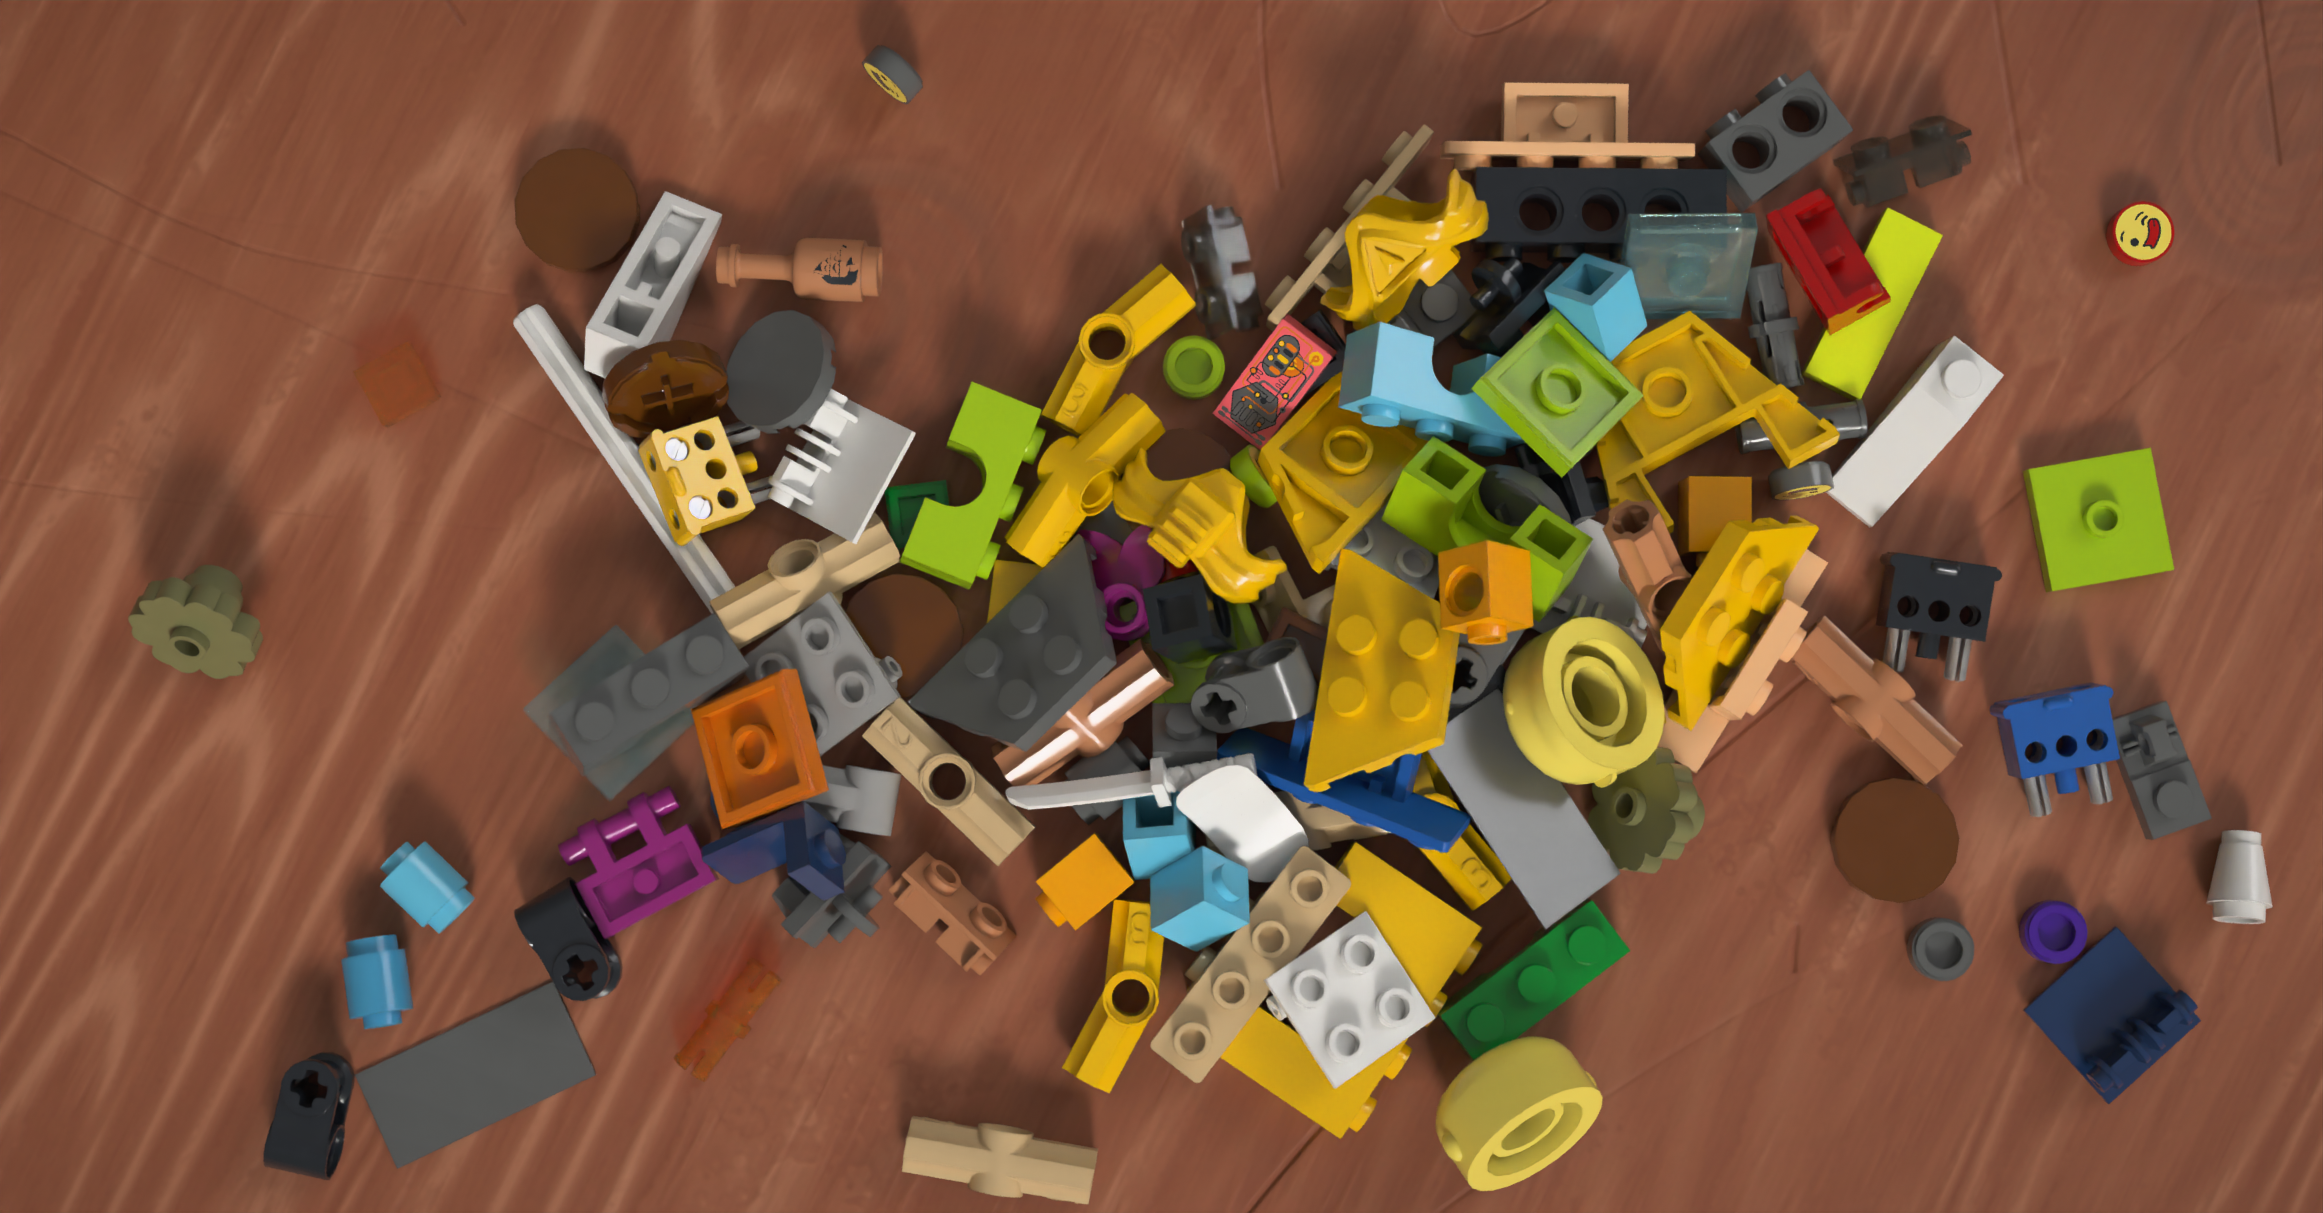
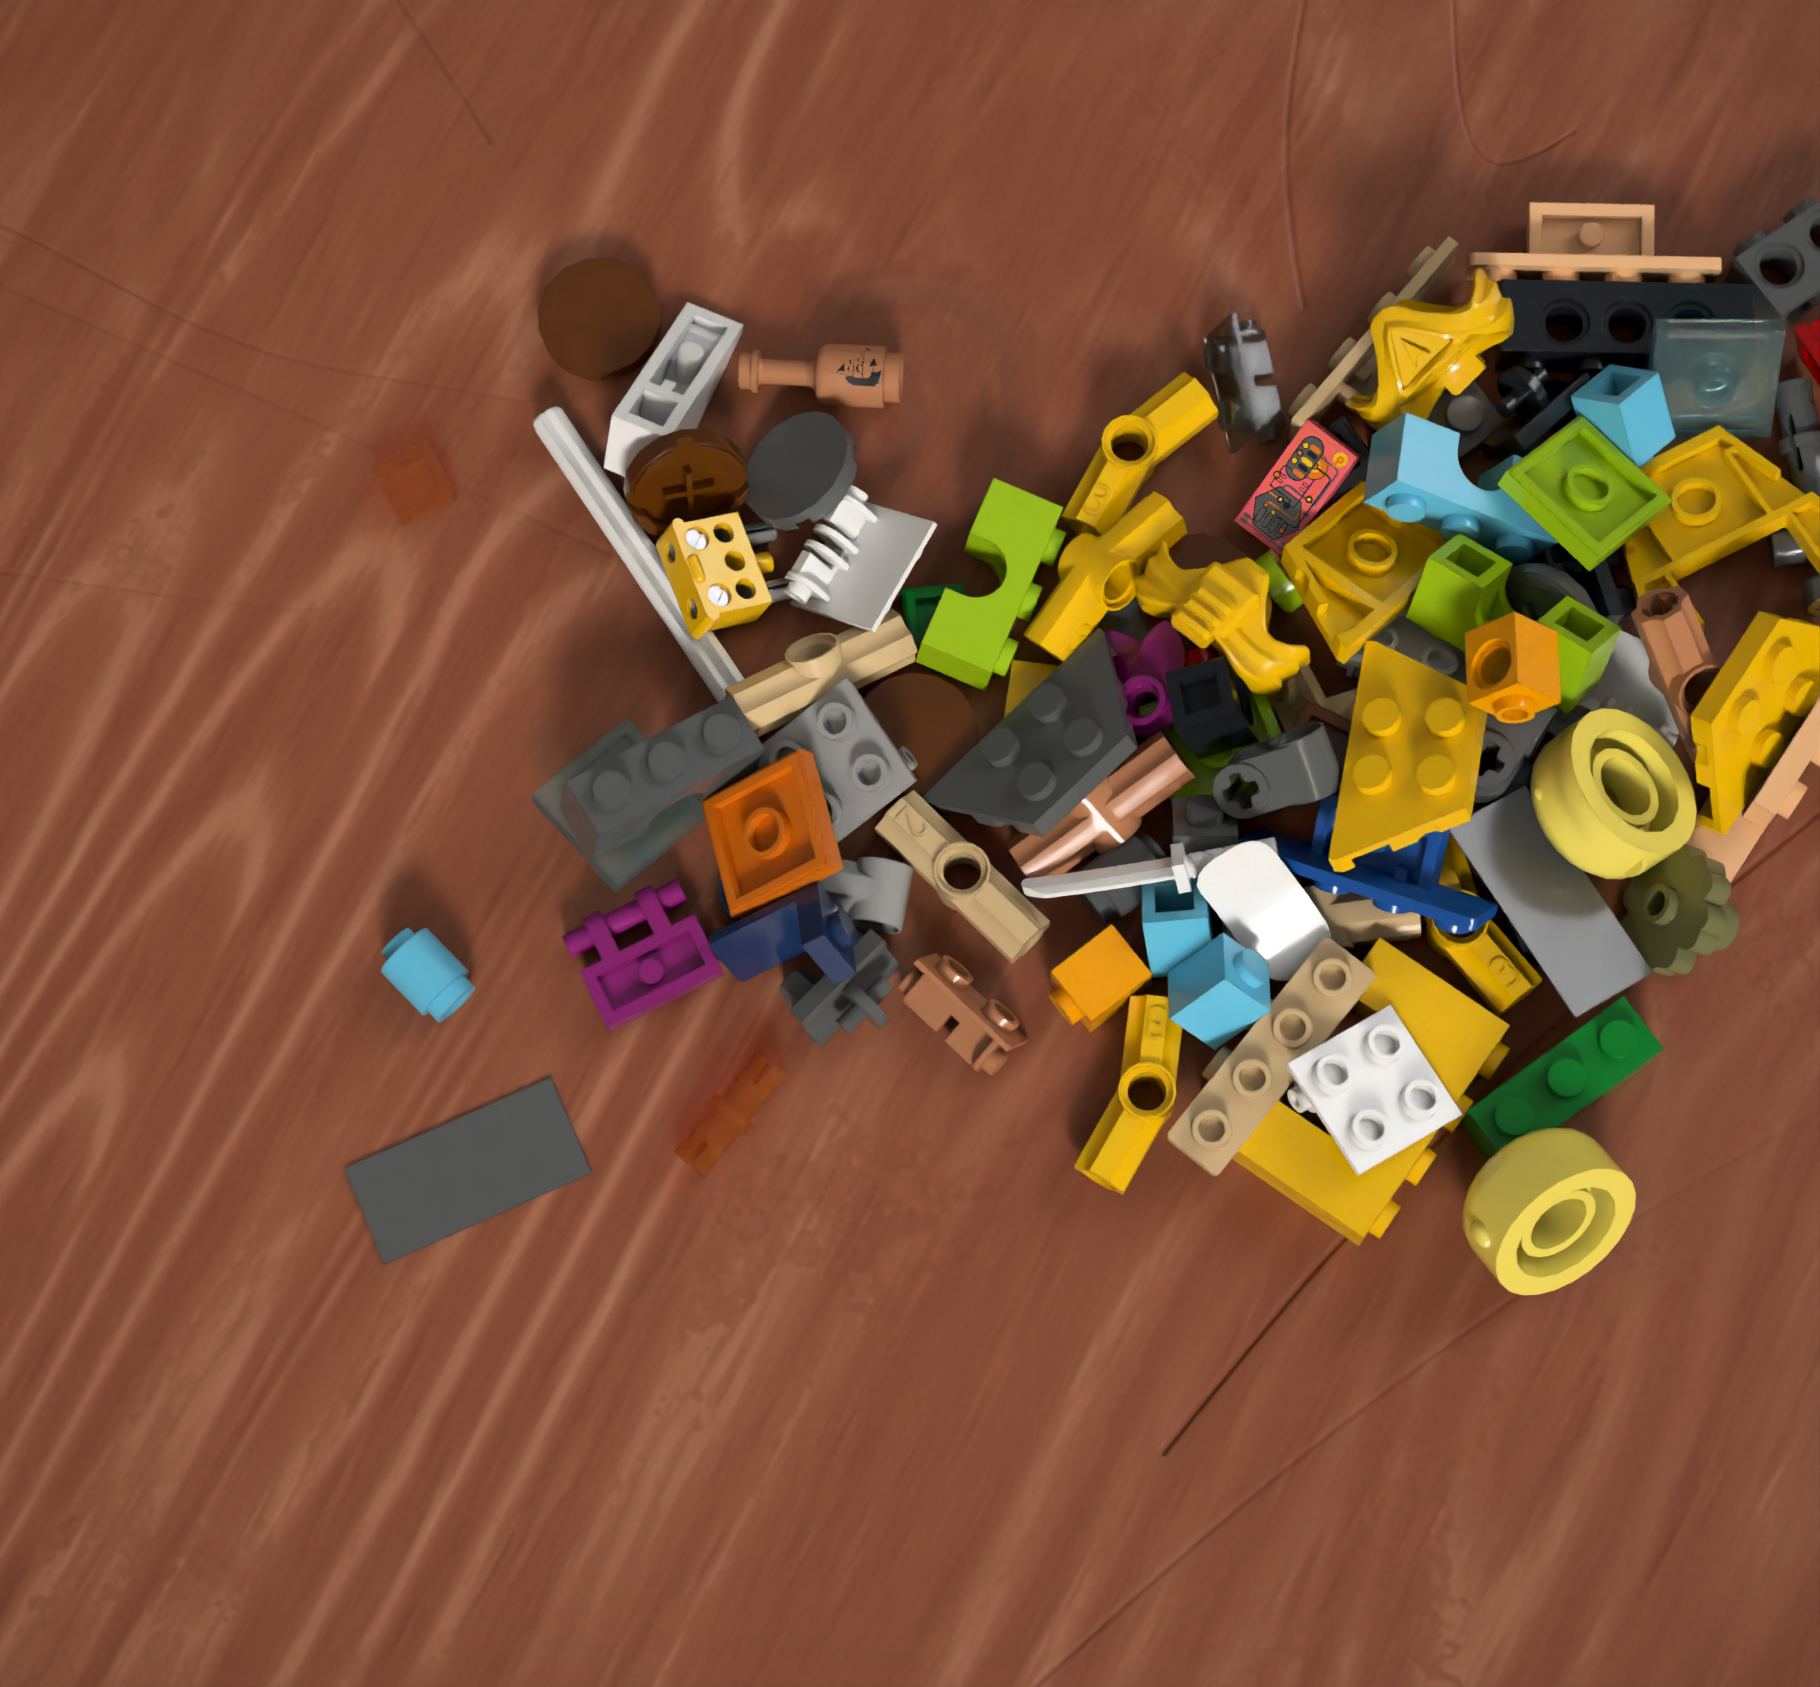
camera: 10 degrees right, 10 degrees down
olive plant [128,565,263,679] -> none
black piece [263,1052,355,1180] -> none
dark azure brick [341,935,414,1030] -> none
black piece [514,877,622,1001] -> none
dark grey tile [862,45,923,105] -> none
tan piece [902,1116,1098,1205] -> none
lime tile [1163,335,1225,400] -> none
light orange brick [1678,476,1752,567] -> none

